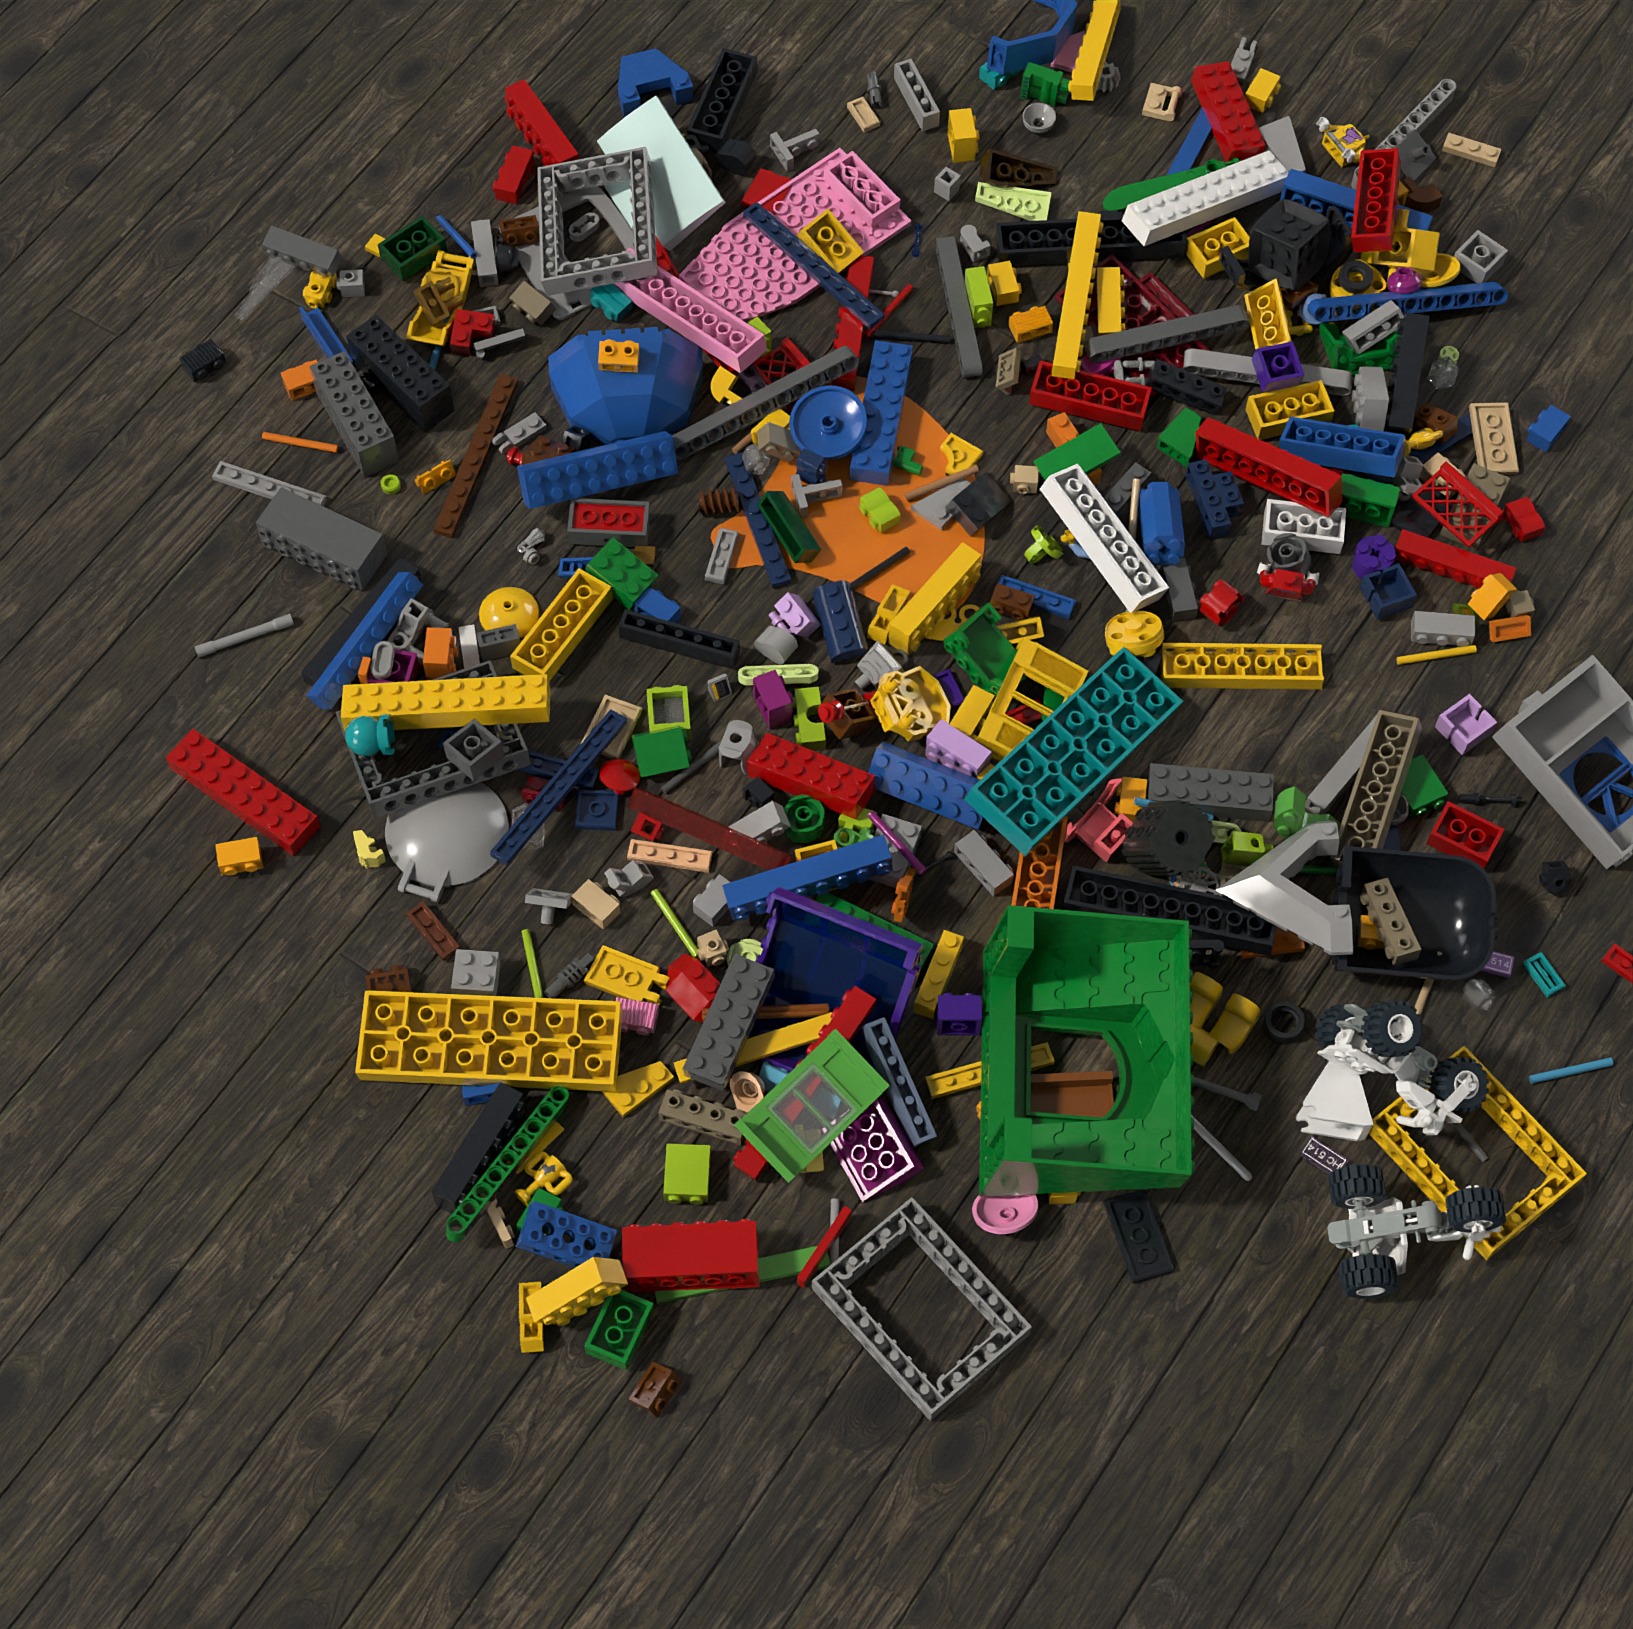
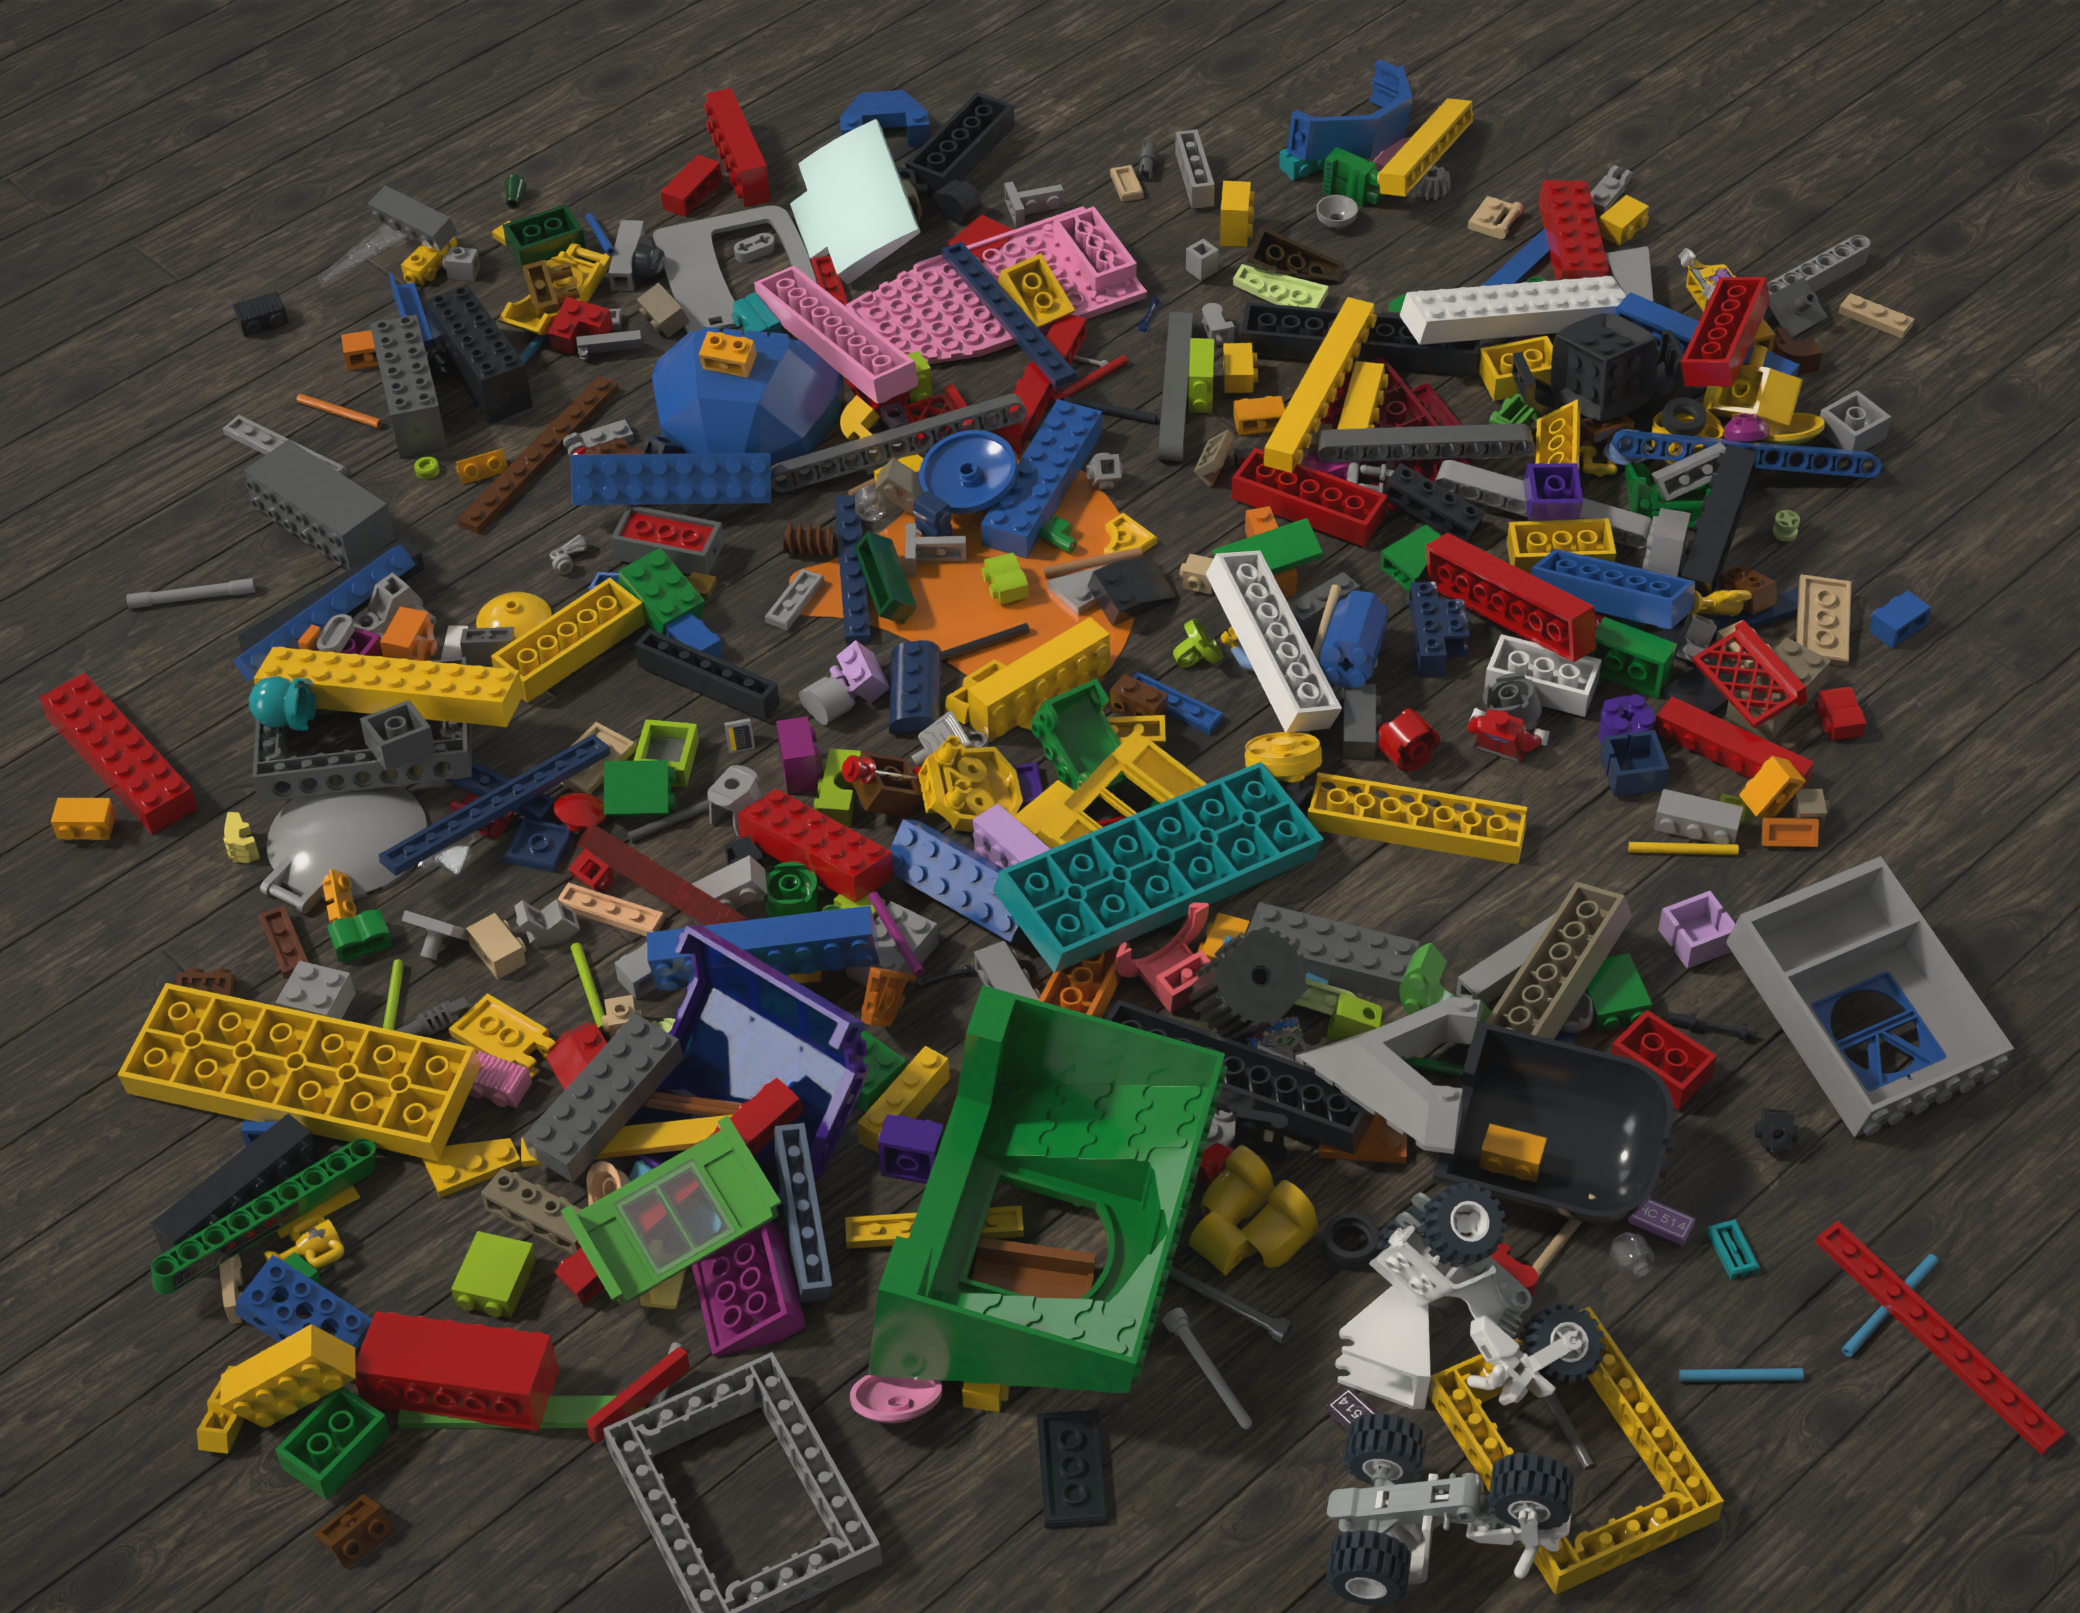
camera: 15 degrees right, 15 degrees down
reddish brown bracket [499,215,540,246] -> none
light grey brick [538,147,658,296] -> none
yellowish green plate [738,664,819,686] -> none
dark tan brick [1360,878,1421,966] -> none
clear brick [1428,357,1460,390] -> none
none -> light orange hinge [322,869,356,924]
none -> green brick [327,910,392,962]
none -> dark green cone [504,174,527,208]
none -> light grey brick [1086,453,1123,490]
none -> bright green window [1489,393,1540,427]

